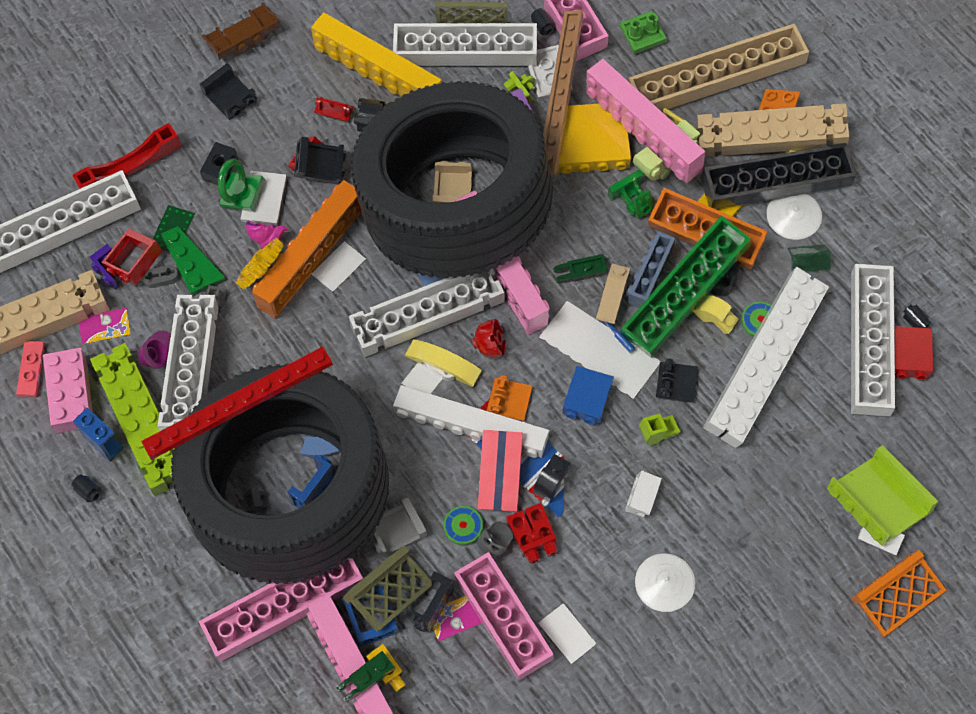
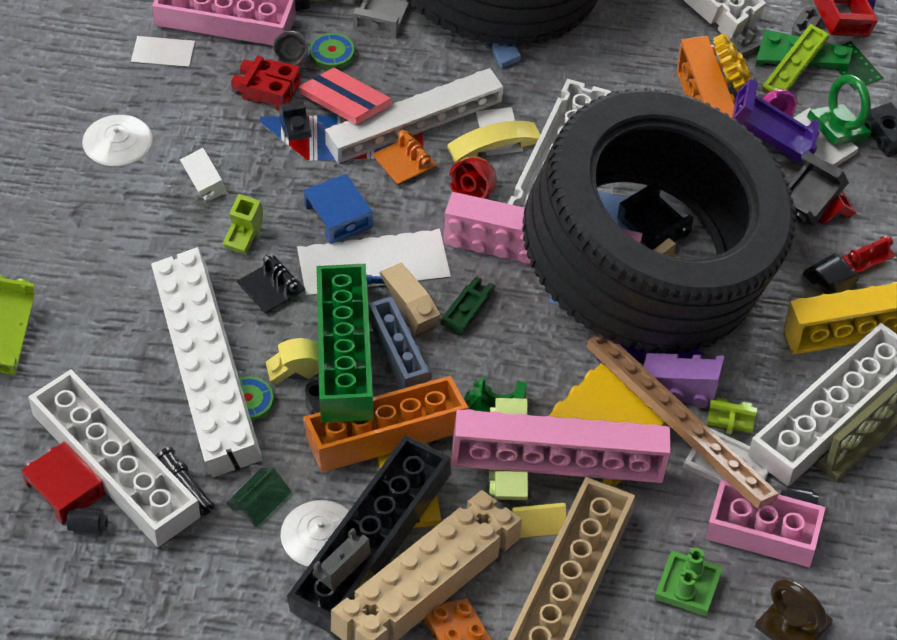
camera: 130 degrees right, 15 degrees down
none -> black pin [156,447,215,516]
none -> dark grey hinge [313,528,371,590]
none -> dark purple panel [732,78,820,163]
none -> lime tile [762,24,830,93]

